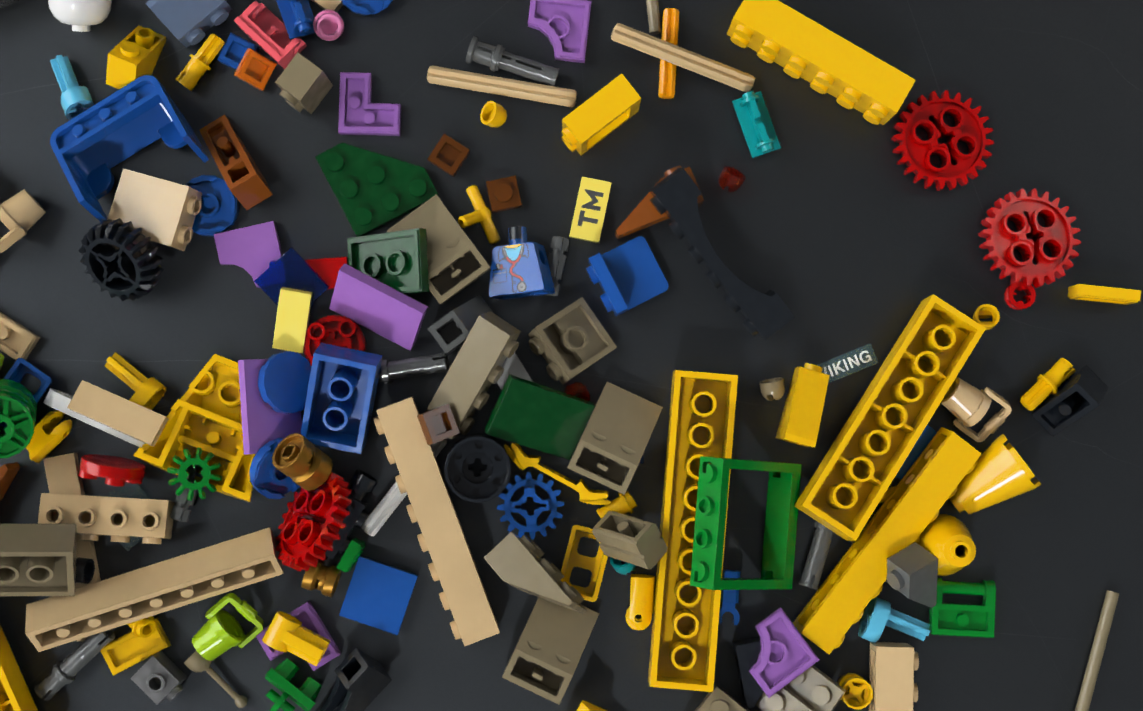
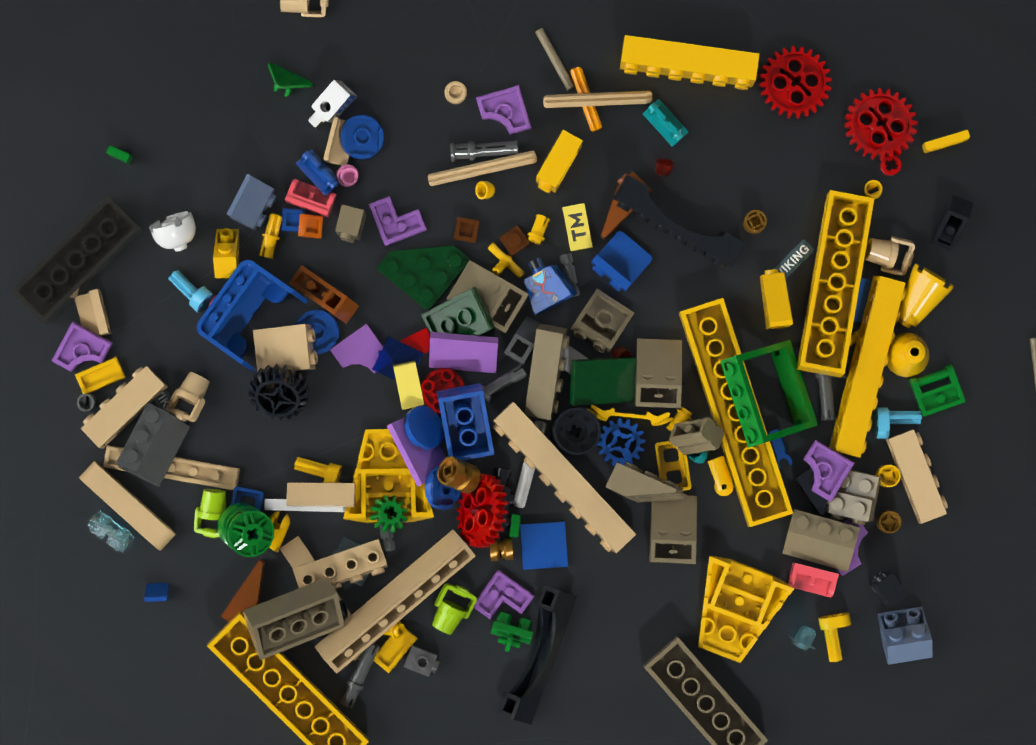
camera: 25 degrees left, 0 degrees up
red tile [78,454,146,487] -> none
dark tan hinge [184,650,248,708] -> none
yellow piece [262,611,331,666] -> none
reddish brown plate [417,404,460,445] -> none
dark tan hinge [759,377,785,401] -> none
dark grey slope [887,542,938,608] -> none
yellow axle [1020,358,1076,411] -> none
none -> yellow pin [527,214,550,244]
none -> pearl gold wheel [743,210,767,234]

